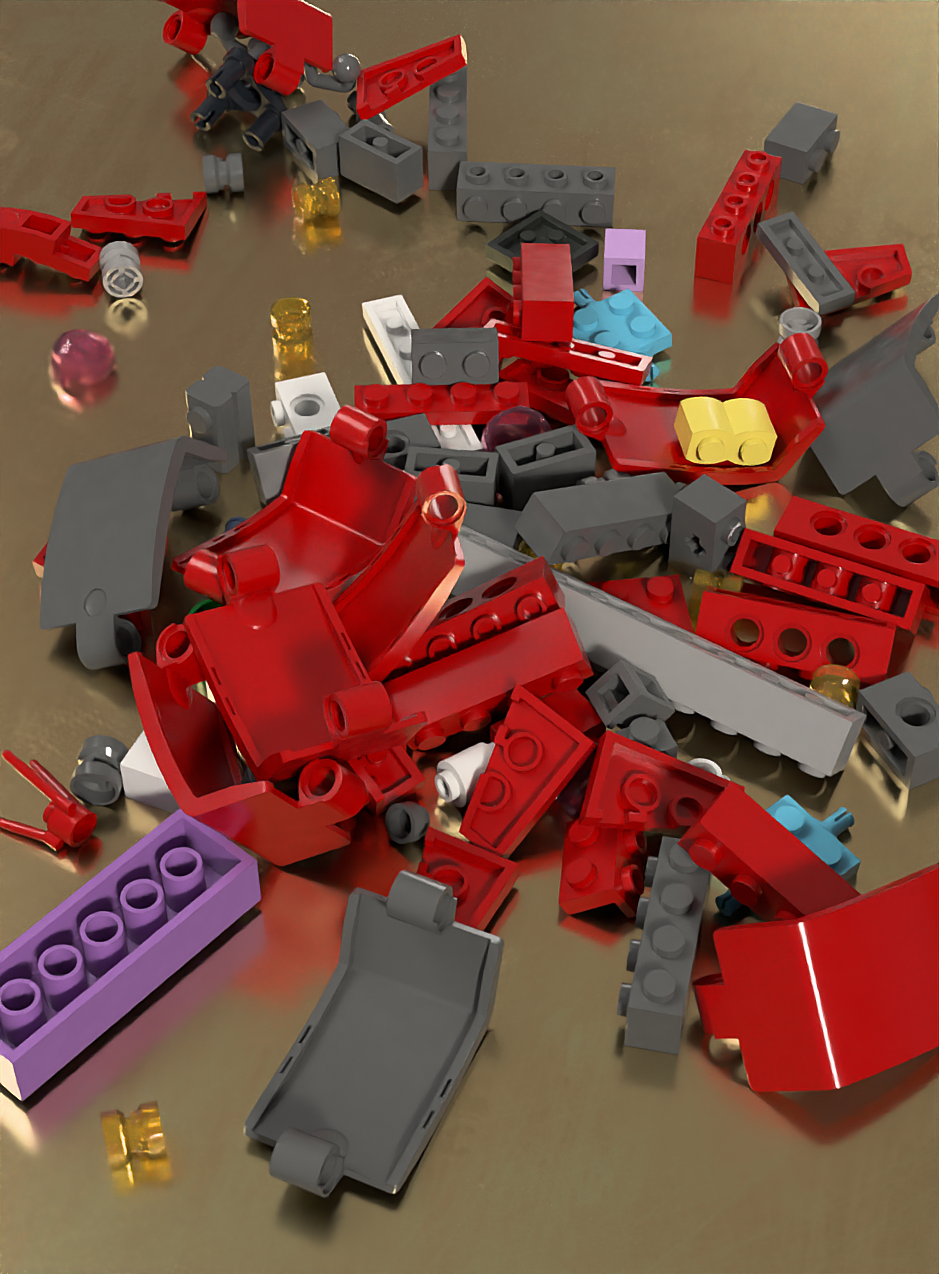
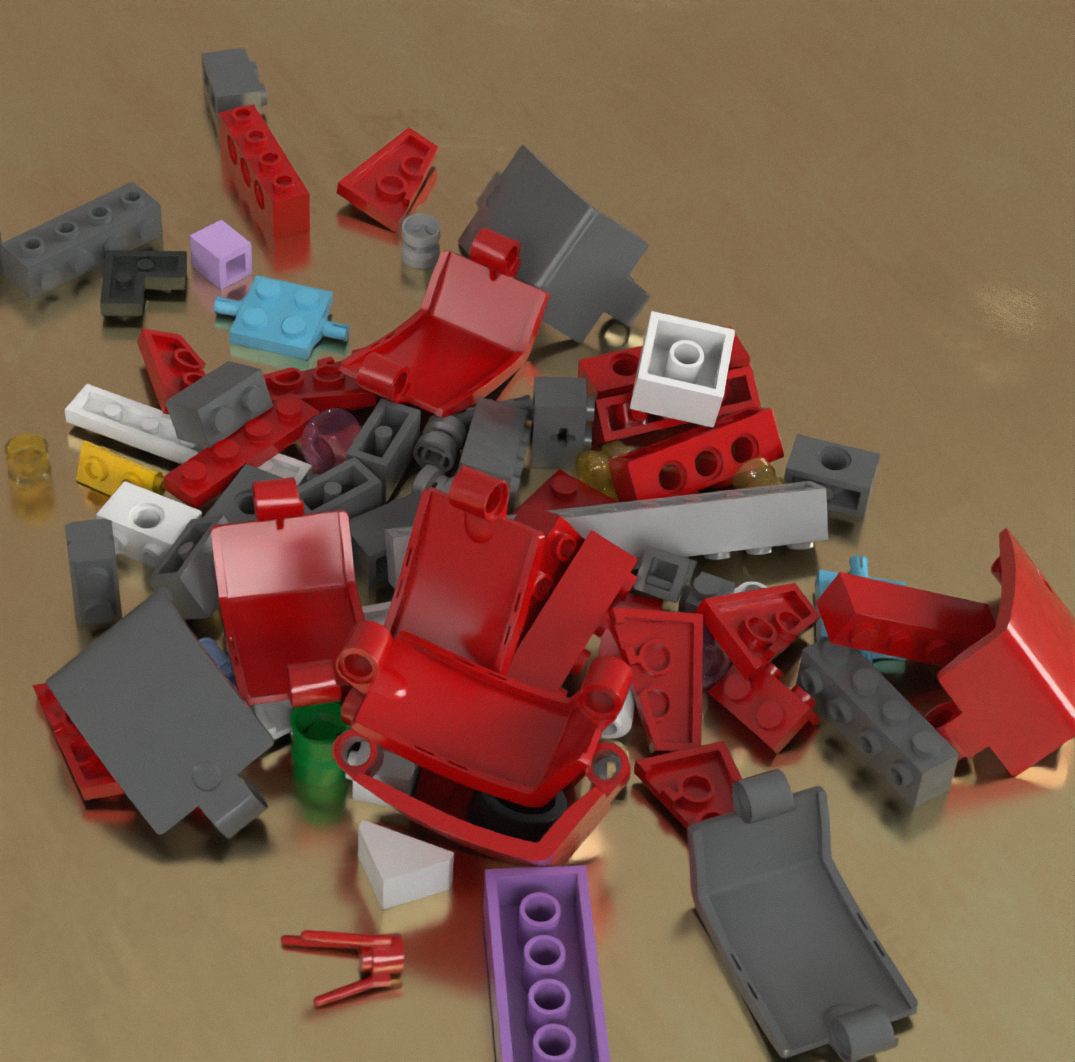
camera: 50 degrees left, 0 degrees up
dark grey wheel [70,735,129,806] -> none
red plate [483,318,653,386] -> none
red brick [512,243,574,342] -> none
light yellow brick [674,397,777,465] -> none
dark grey plate [756,211,855,316] -> none
none -> yellow hinge [76,440,166,496]
none -> white brick [629,311,735,428]

